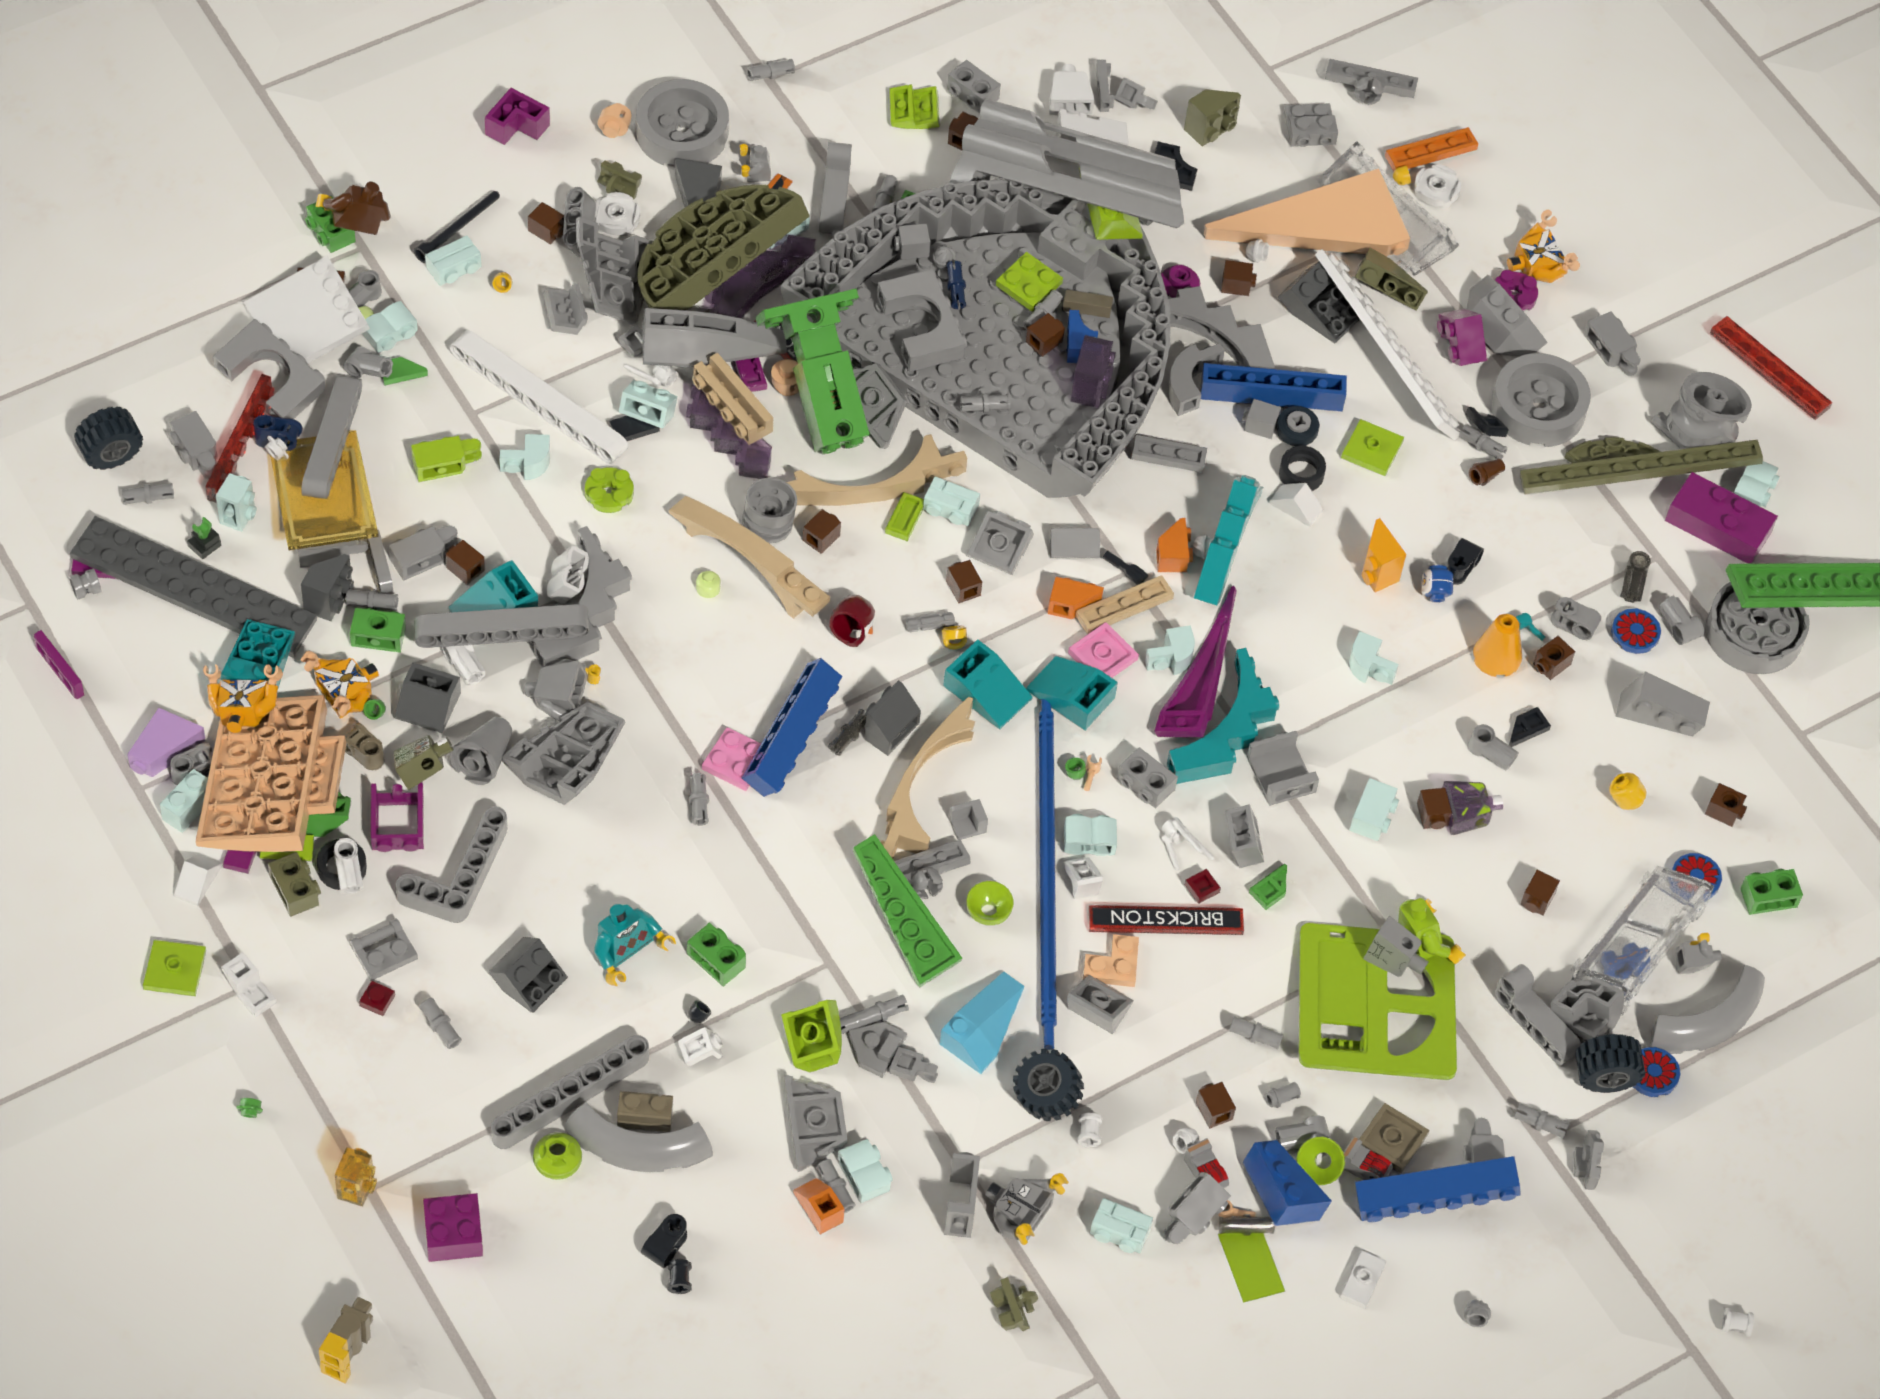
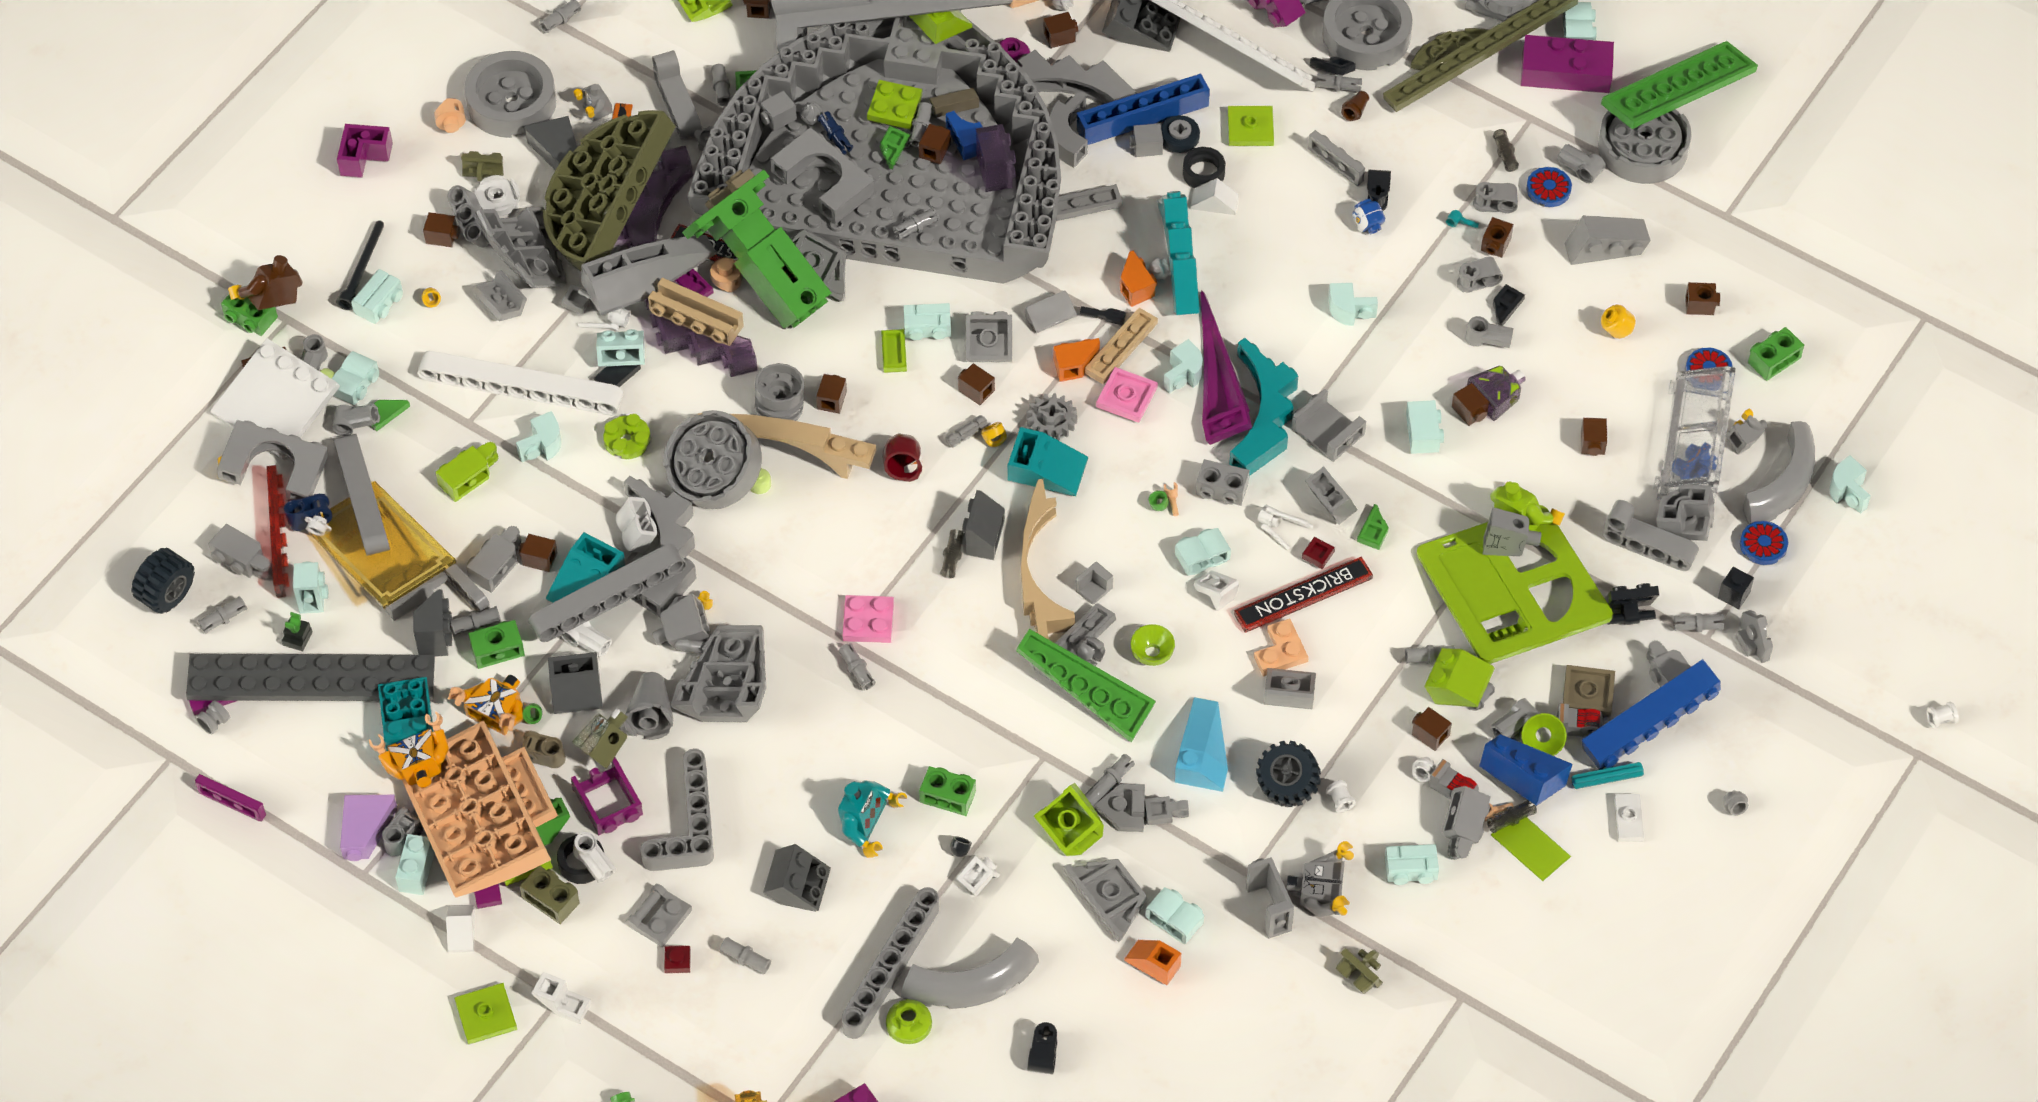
camera: 20 degrees left, 0 degrees up
dark tan brick [617,1091,673,1132] -> none
black bush [667,1259,692,1294] -> none
blue brick [742,658,843,797] -> none
tan slope [786,434,967,506] -> none
light grey pin [816,1159,856,1213] -> none
teal slope [1026,656,1118,731] -> none
blue axle [1039,699,1057,1050] -> none
light orange slope [1362,518,1406,592] -> none
light orange cone [1473,614,1522,677] -> none
black wheel [1575,1034,1645,1093] -> none
clear smoke piece [1620,551,1651,603] -> none
none -> light grey brick [663,410,762,509]
none -> dark tan plate [705,169,755,210]
none -> bright green tile [880,126,910,170]
none -> light grey gear [1027,393,1077,440]
none -> light grey plate [1308,130,1365,186]
none -> lime slope [1424,648,1495,707]
none -> light grey piece [1457,256,1503,293]
none -> clear smoke pin [1493,129,1519,172]
none -> teal axle [1571,762,1644,789]
none -> black plate [1605,583,1659,625]
none -> black brick [1718,566,1754,610]
none -> light aqua brick [1830,455,1871,514]

